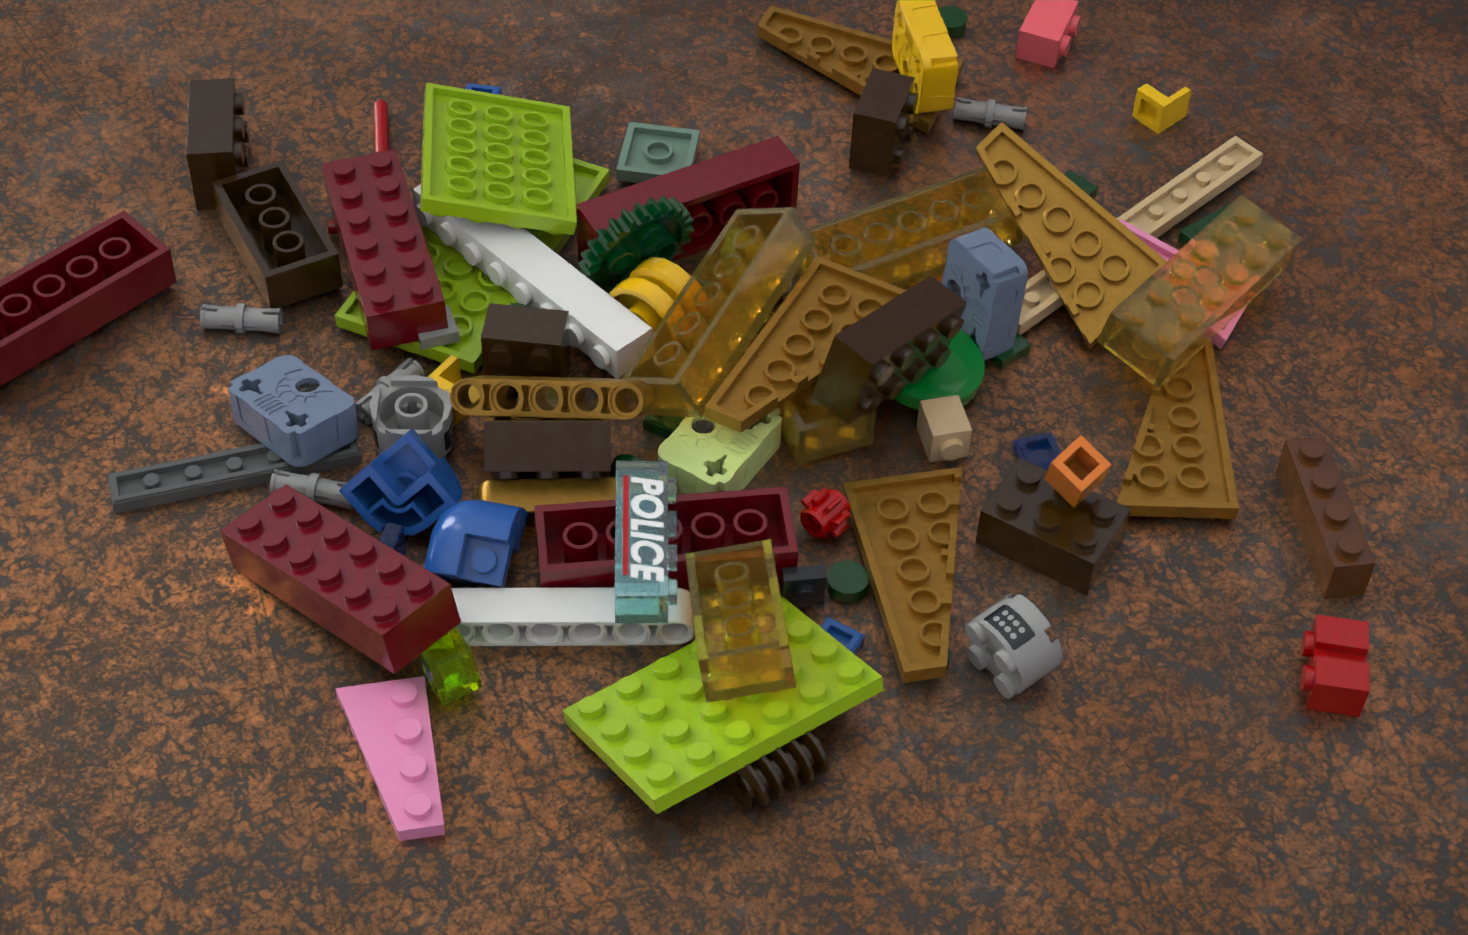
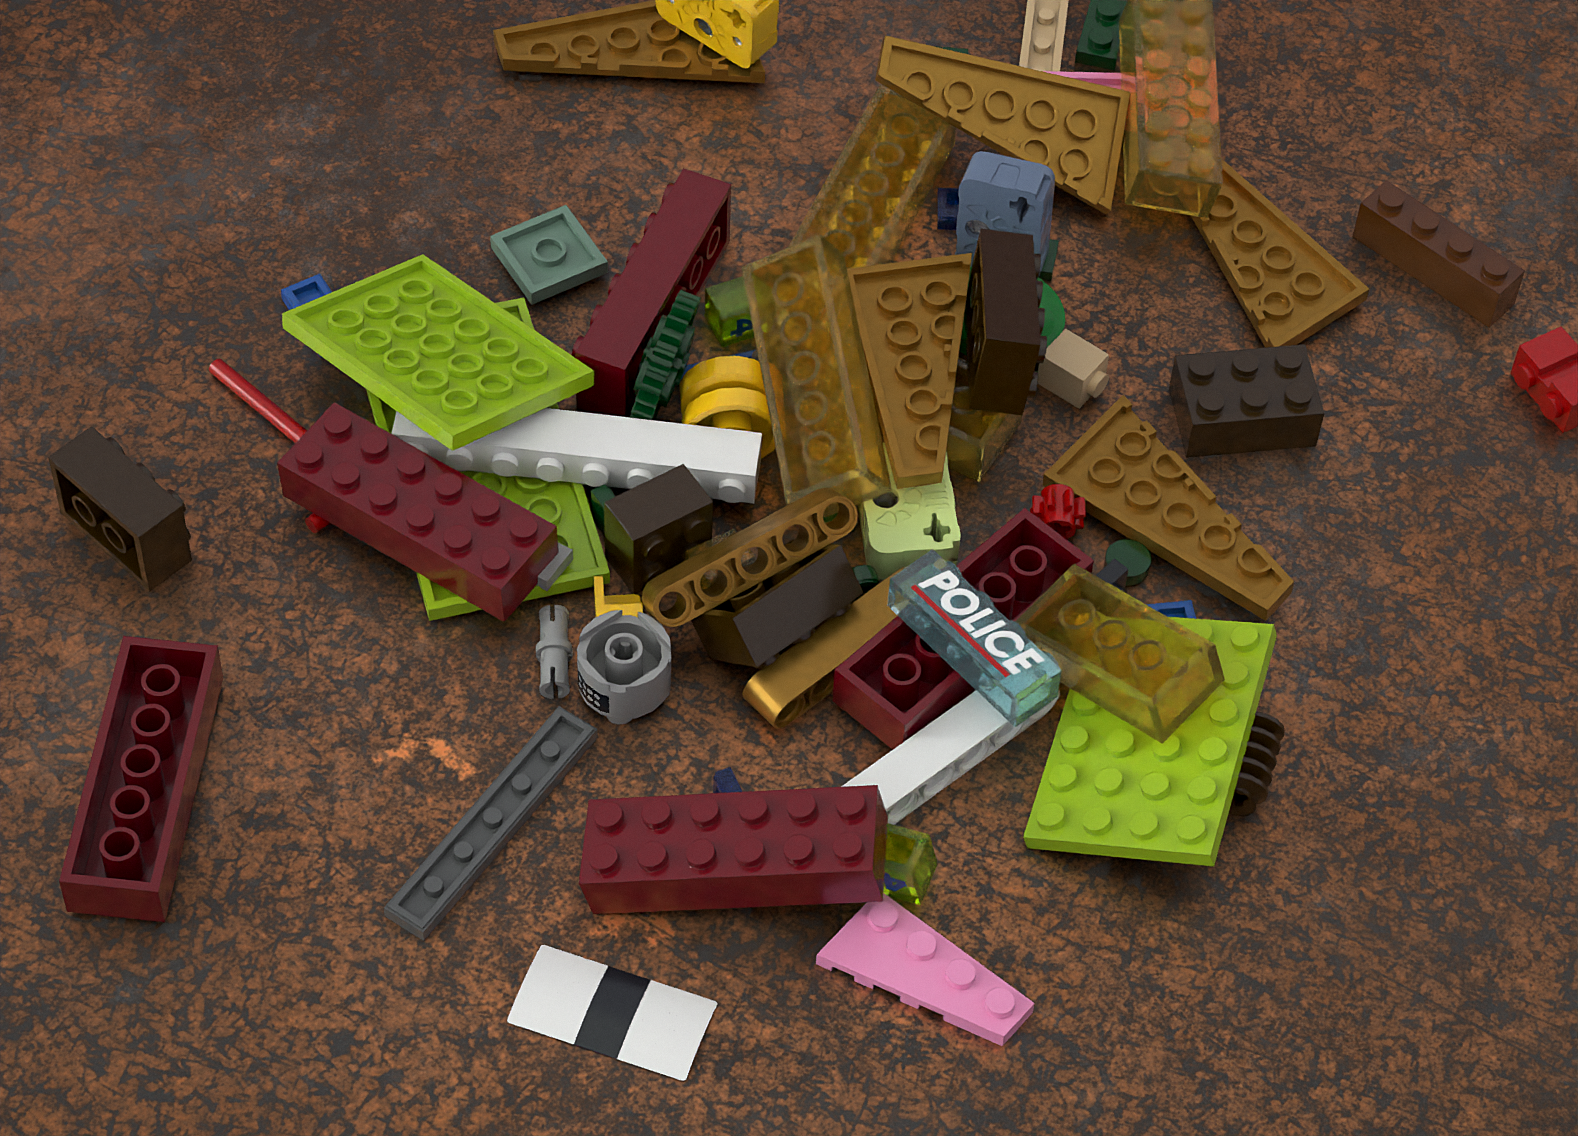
camera: 40 degrees left, 5 degrees up
light grey pin [200,303,283,334] -> none
dark brown brick [211,160,343,309] -> none
sand blue axle [228,355,359,467] -> none
light grey pin [269,469,353,510] -> none
blue brick [339,428,463,536] -> none
blue brick [424,500,528,588] -> none
dark brown brick [849,68,918,178] -> none
light grey pin [953,97,1027,130] -> none
light grey brick [965,593,1063,699] -> none
clear blue tile [1013,432,1062,470] -> none
orange brick [1044,435,1112,508] -> none
none -> white sticker [507,945,717,1081]

